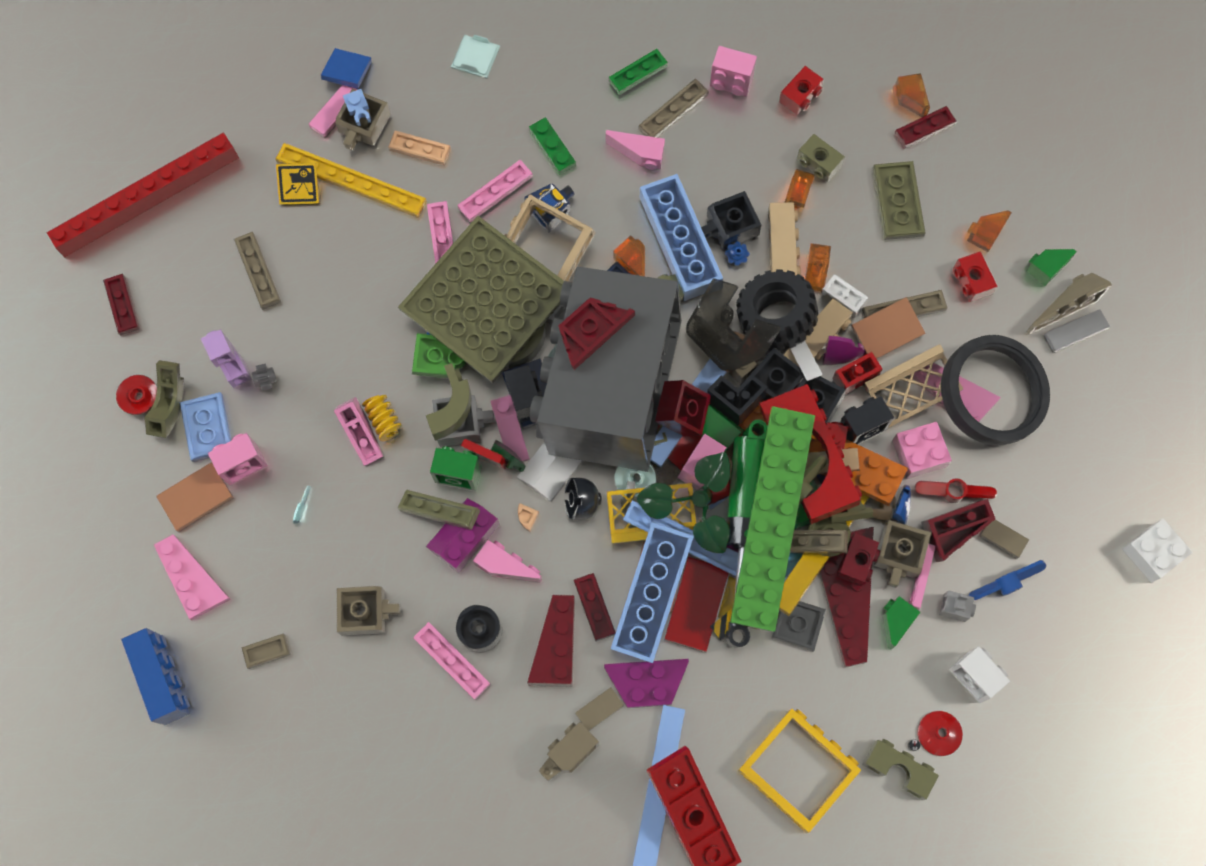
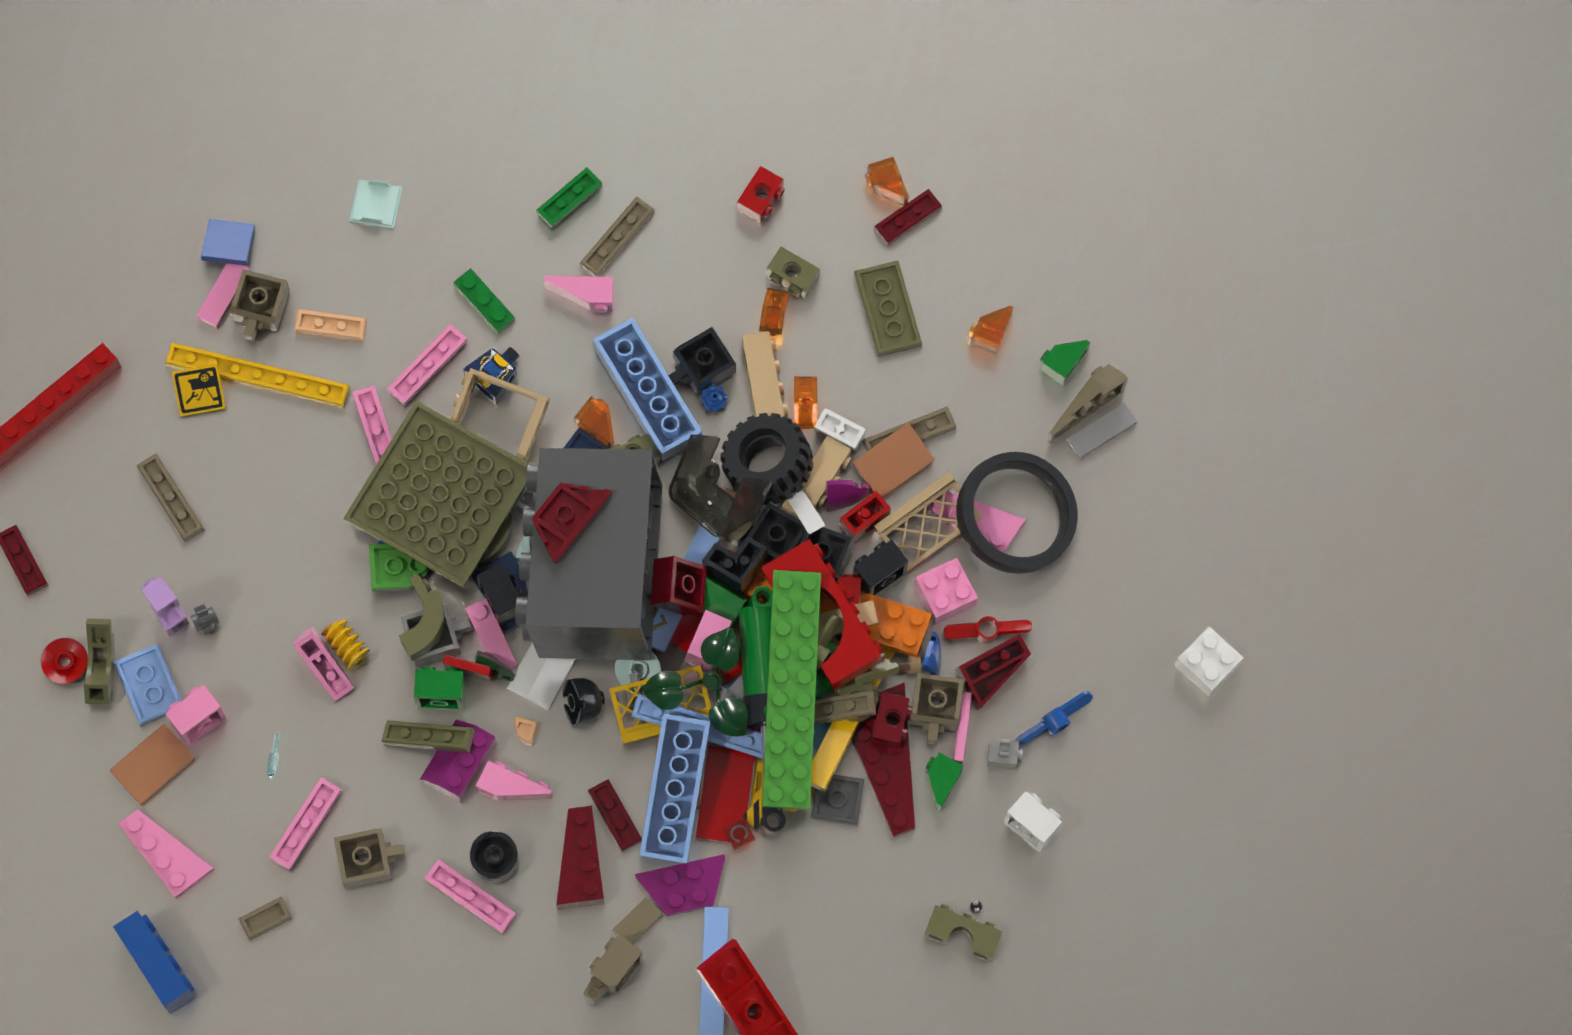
camera: 15 degrees left, 0 degrees up
light blue plate [343,89,371,126] -> none
bright pink brick [710,46,757,97] -> none
yellow window [738,709,861,833] -> none
red dish [918,711,963,756] -> none
red brick [953,251,998,302] -> none
dark tan tile [980,520,1029,559] -> none
none -> bright pink plate [269,777,342,871]
none -> clear red tile [723,818,755,851]

